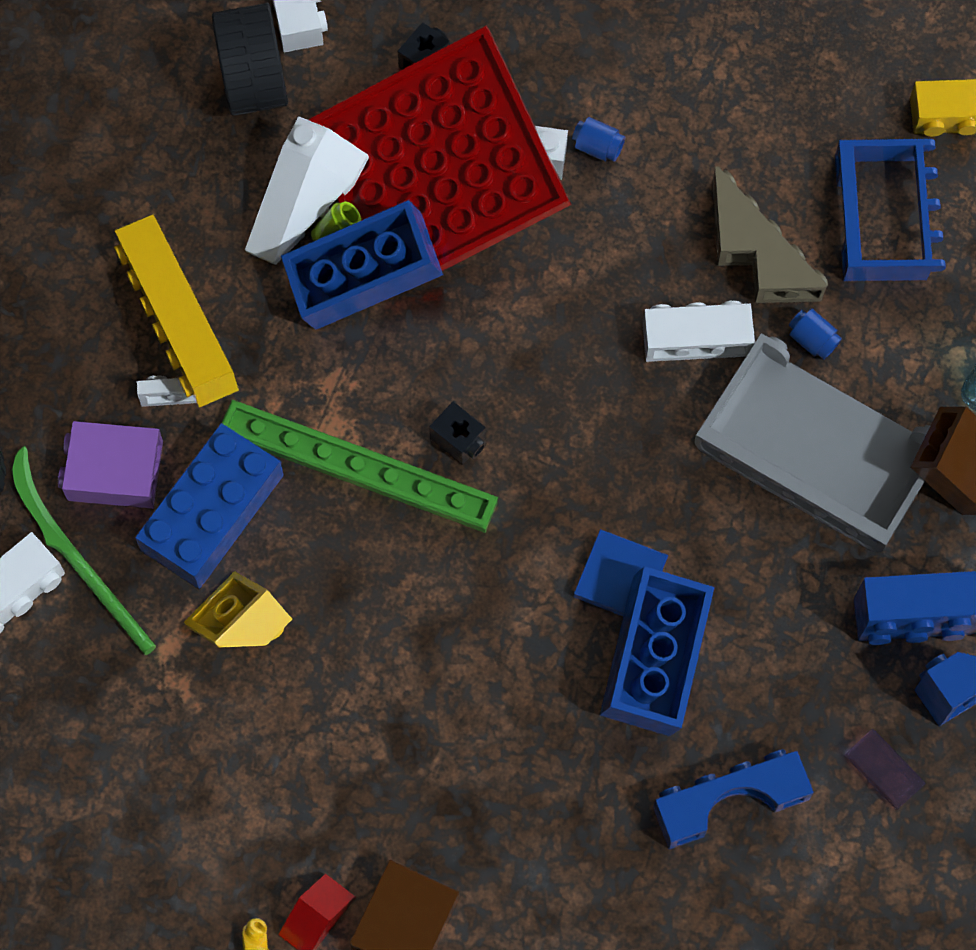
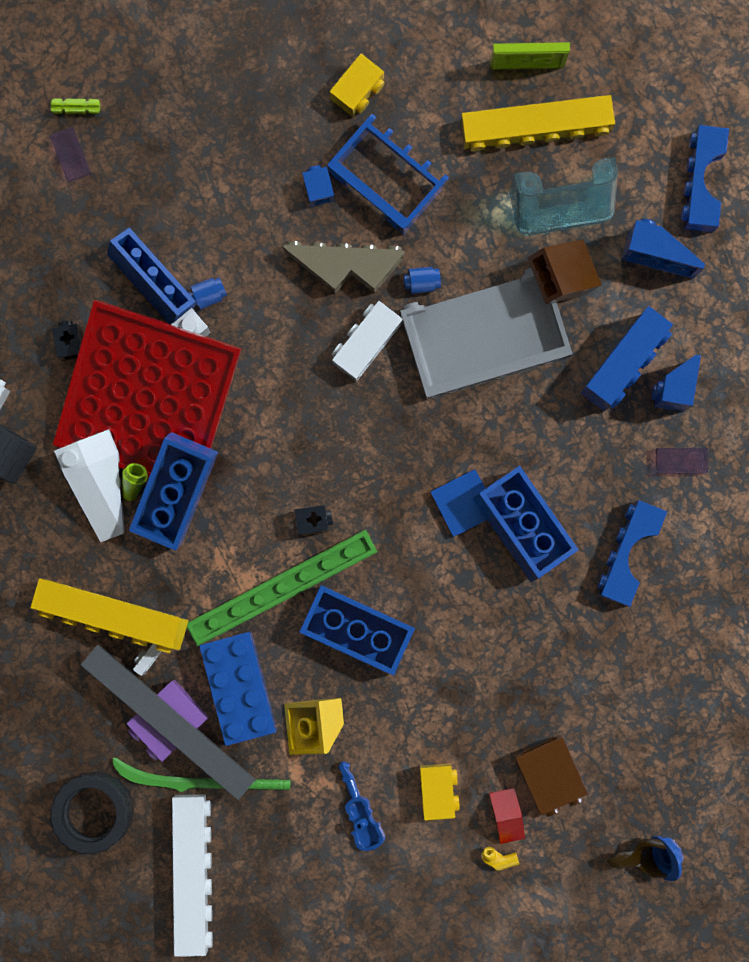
camera: 50 degrees left, 15 degrees up
none -> dark grey tile [81,645,256,800]
none -> blue brick [107,228,196,325]
none -> blue brick [300,585,415,676]
none -> blue brick [302,165,335,207]
none -> blue piece [338,761,385,851]
none -> yellow brick [420,763,460,820]

